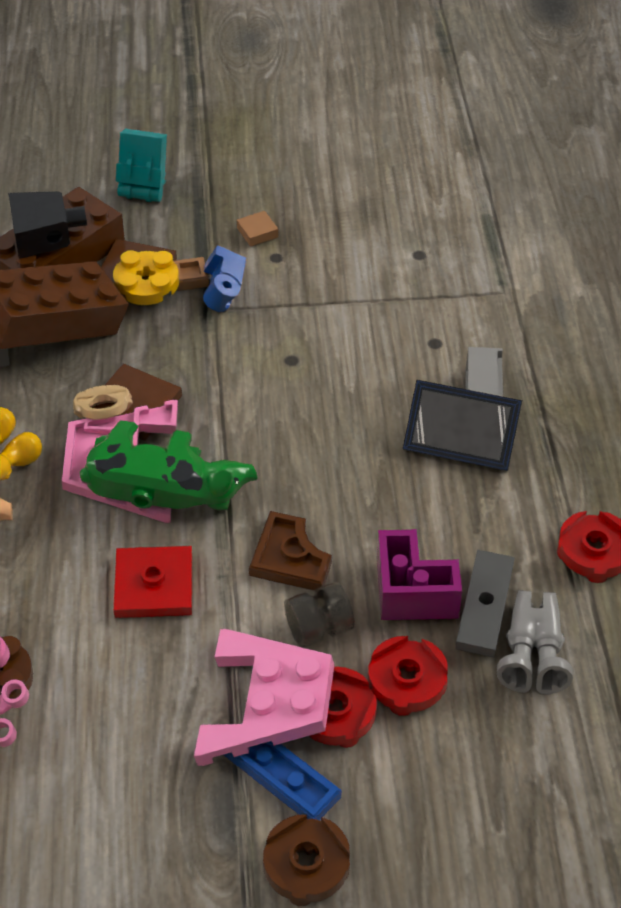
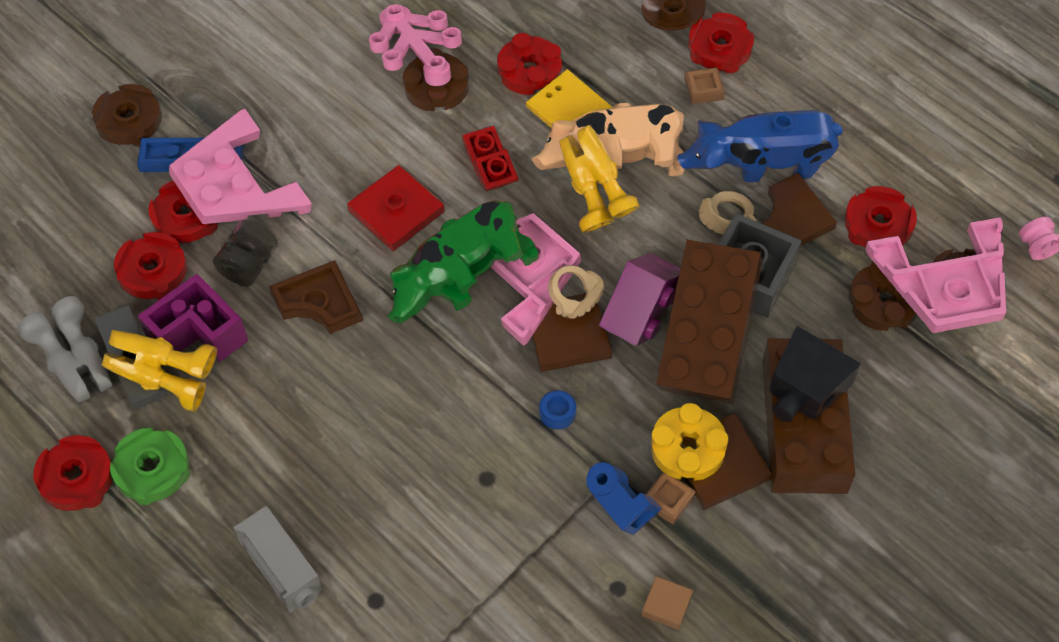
camera: 140 degrees right, 10 degrees up
teal piece [116,129,167,202] -> none
tile [403,379,523,471] -> none
none -> yellow piece [101,330,217,412]
none -> bright green plate [110,428,190,505]
none -> red slope [462,125,518,191]
none -> blue tile [539,390,576,429]
none -> magenta brick [599,253,681,346]

